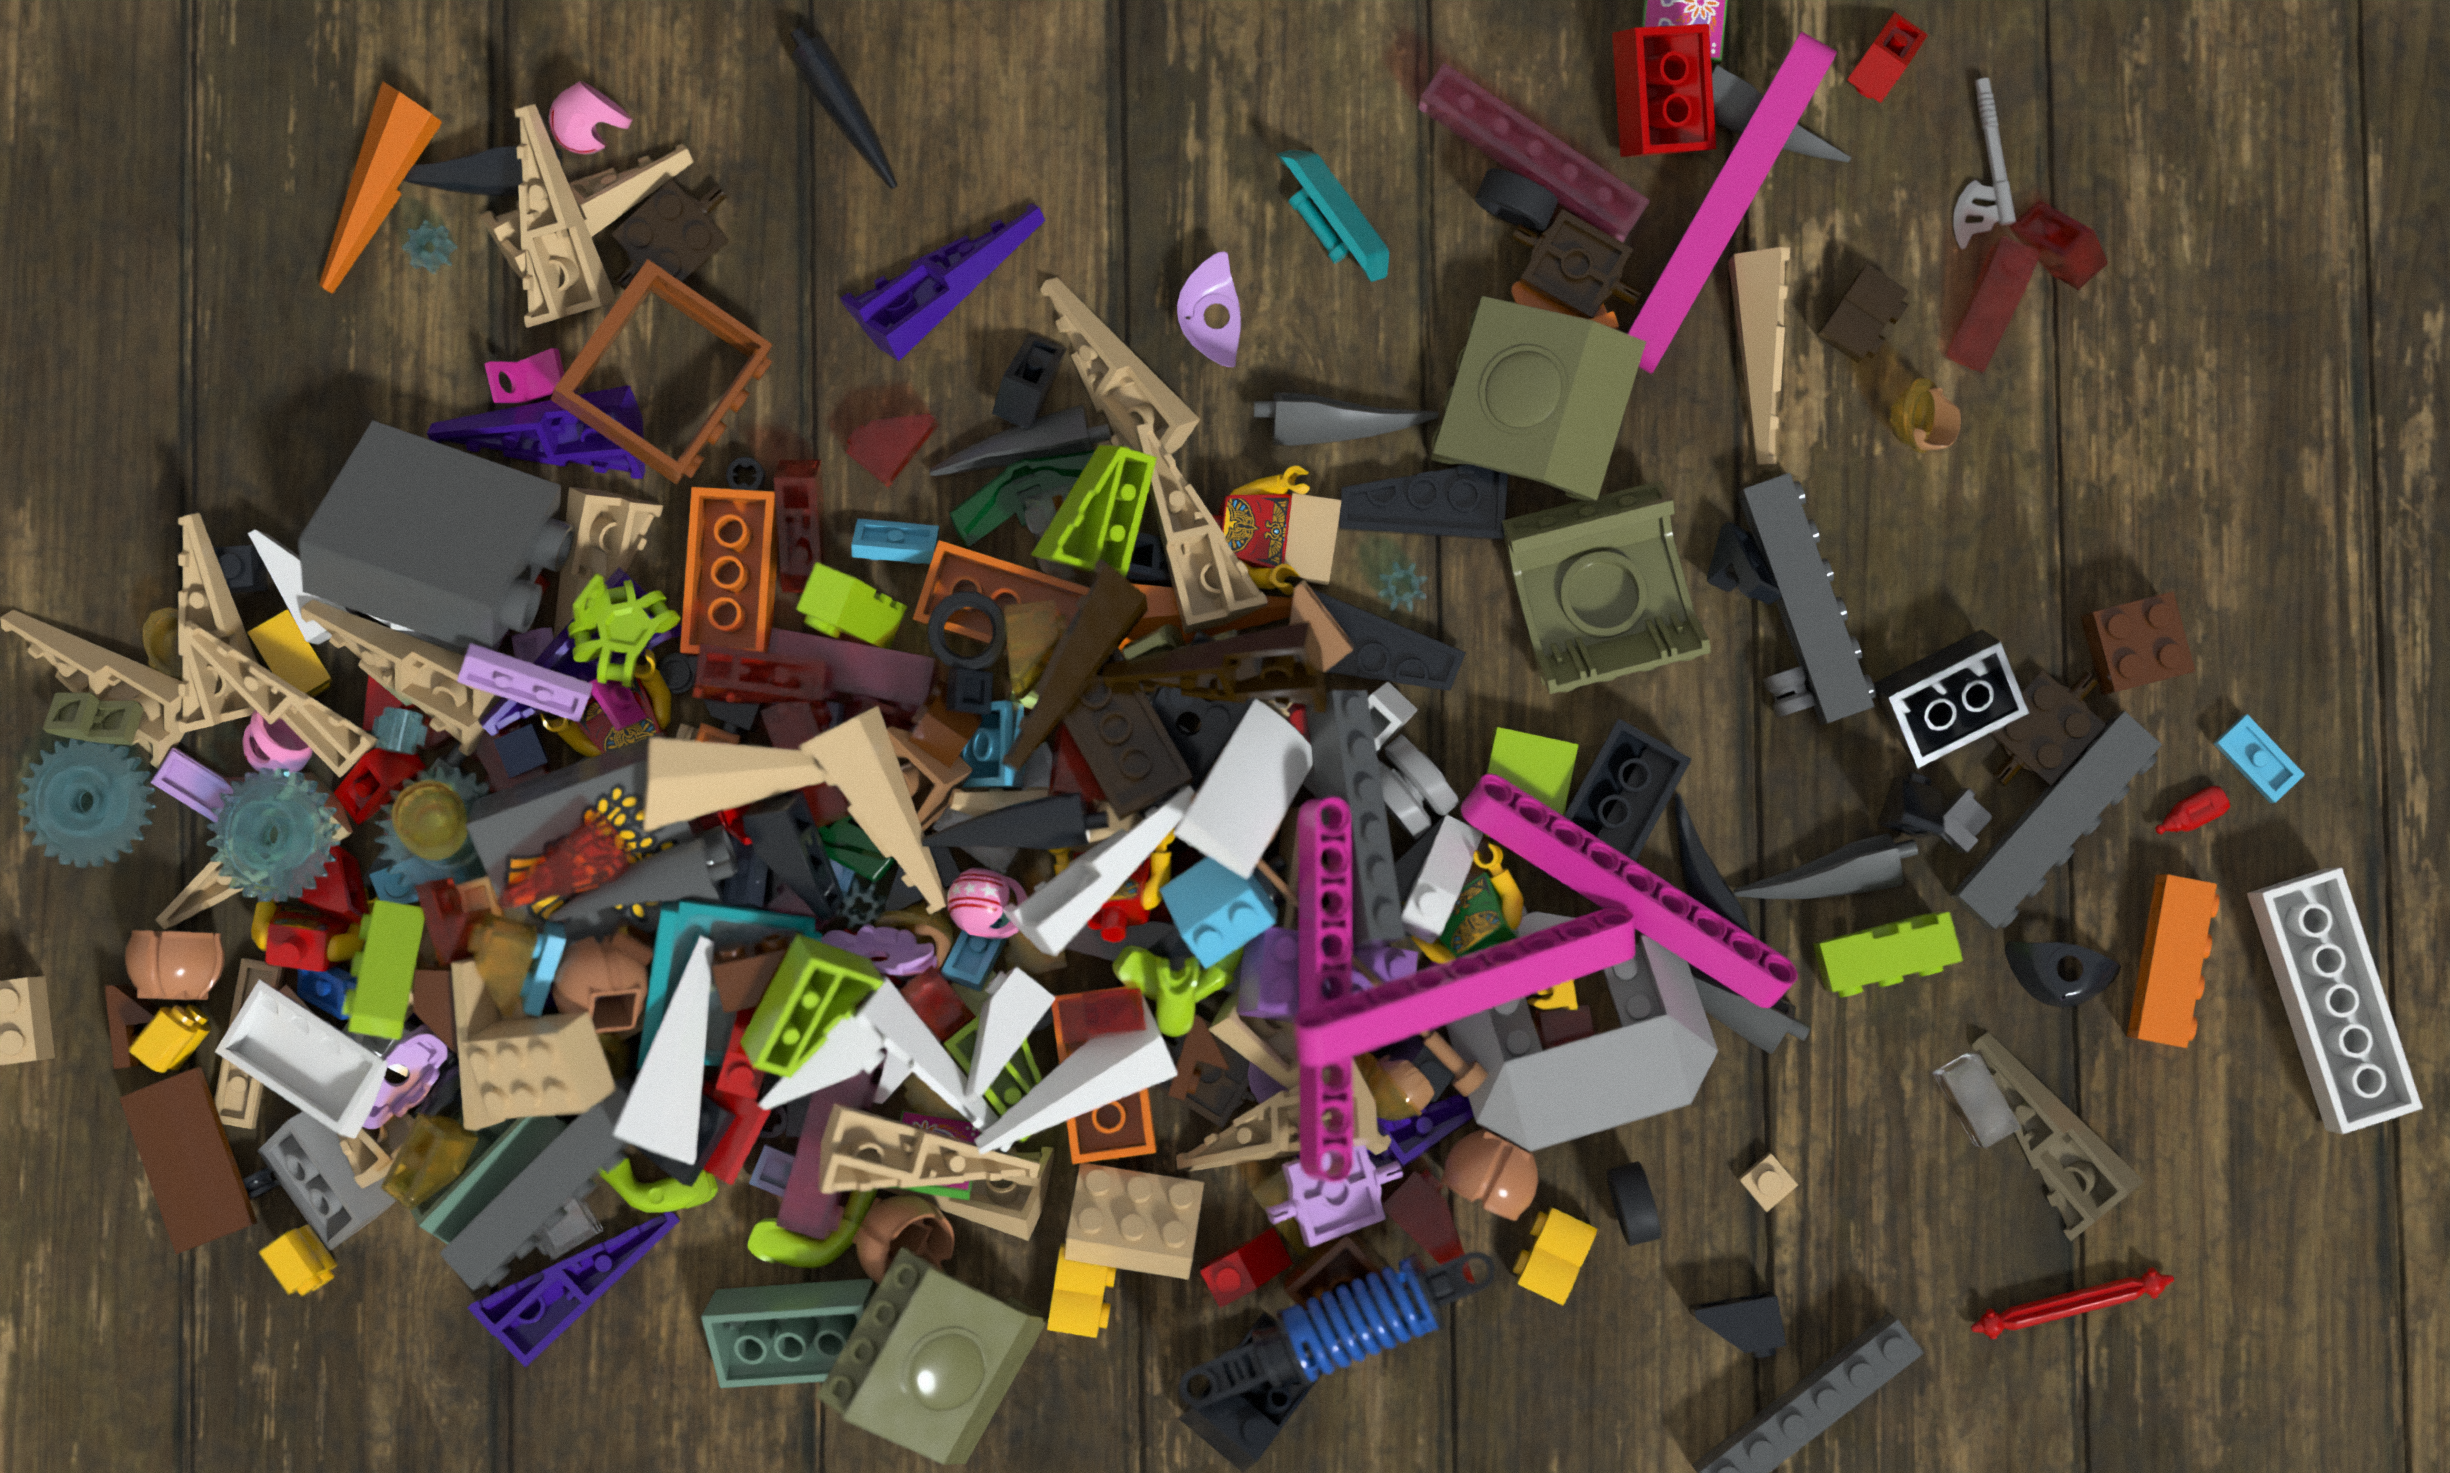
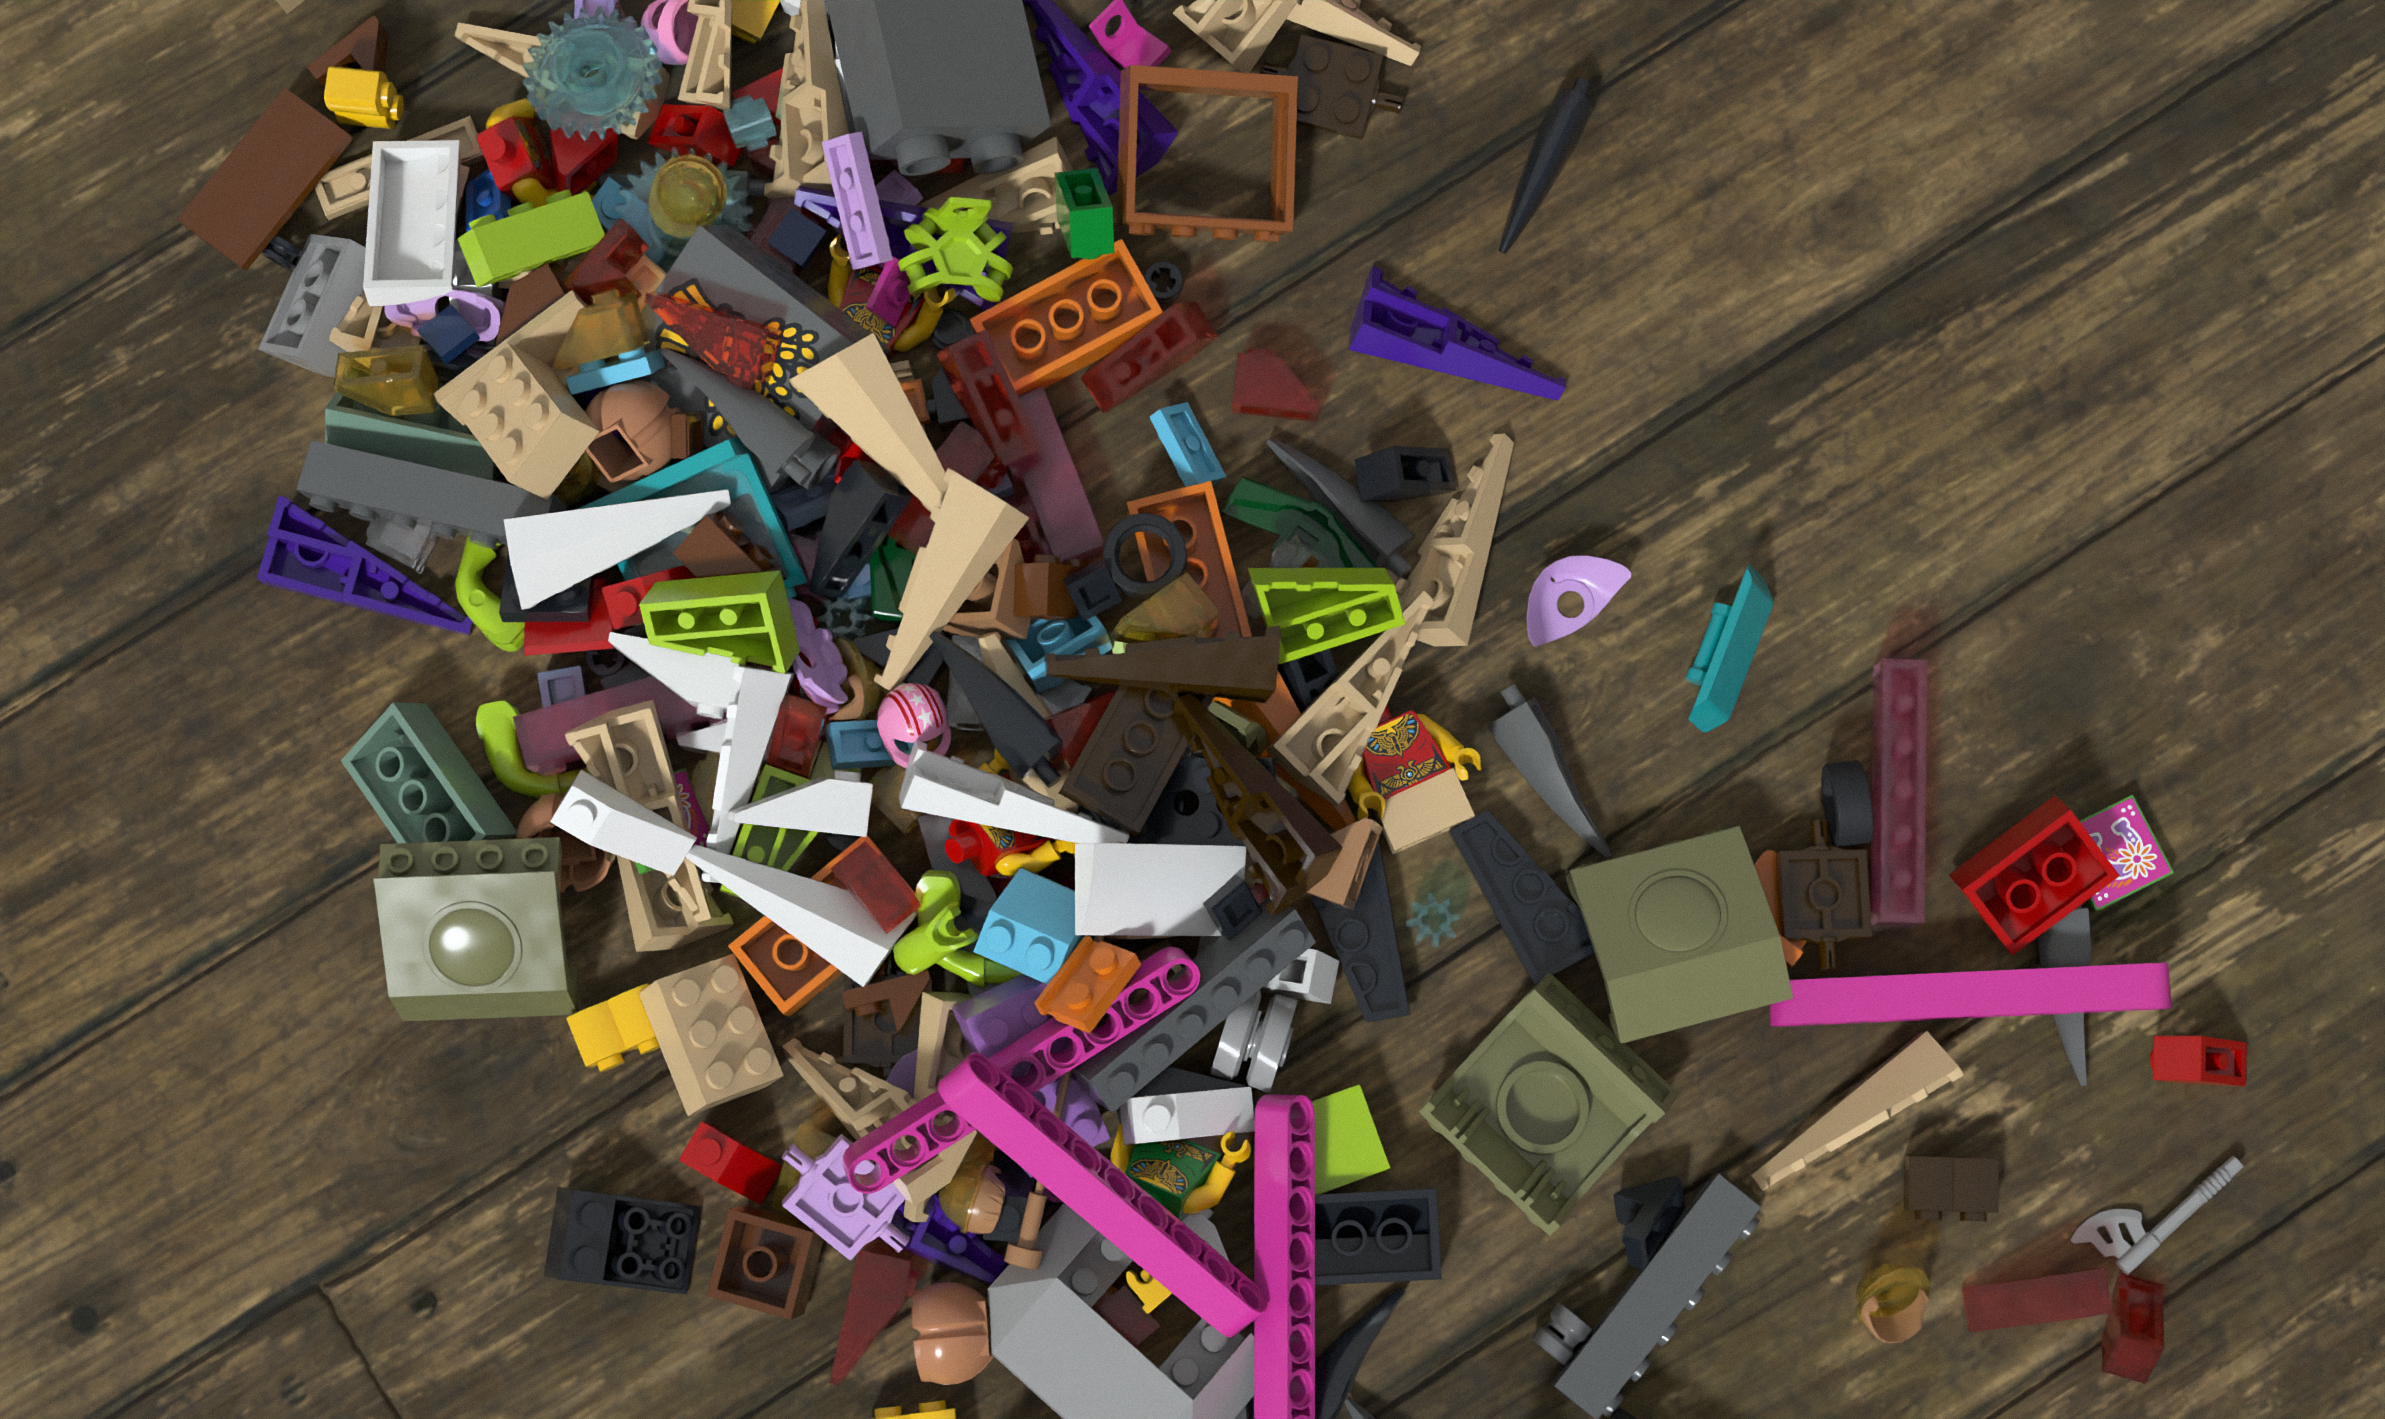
camera: 55 degrees right, 5 degrees down
nougat piece [125,930,225,1000] -> none
yellow brick [259,1224,338,1297] -> none
lime wedge [796,563,907,652] -> none
piece [1180,1251,1495,1407] -> none
none -> dark blue tile [417,305,480,365]
none -> white slope [550,770,697,876]
none -> orange plate [1034,935,1141,1033]
none -> green brick [1055,168,1114,260]
none -> black tile [1203,875,1263,940]

